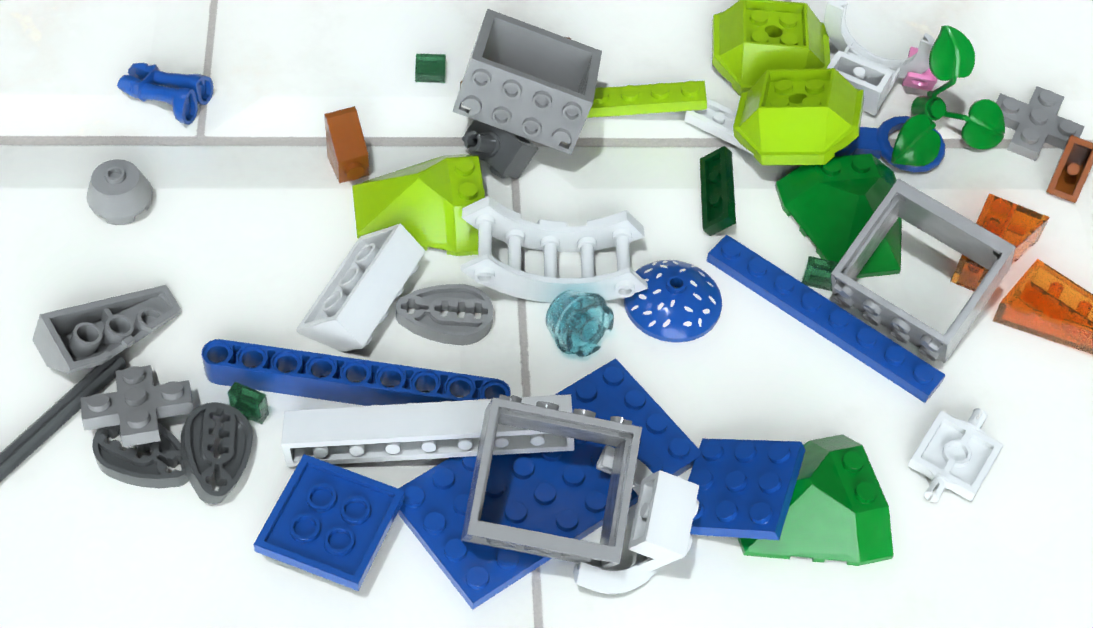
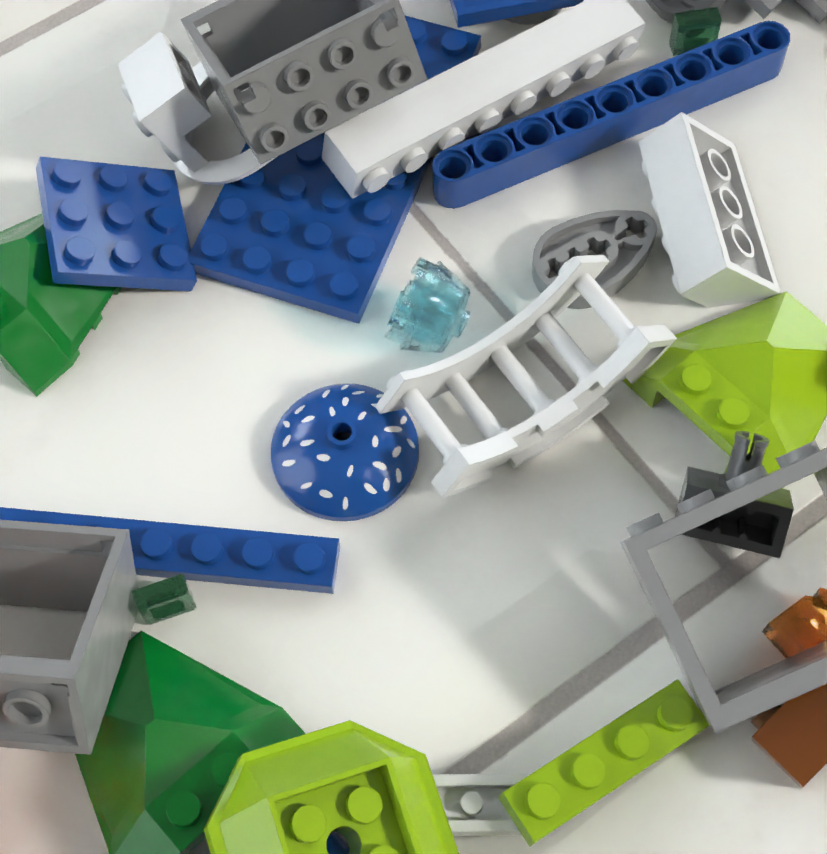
camera: 155 degrees right, 10 degrees up
dark green plate [700,146,736,236] -> none

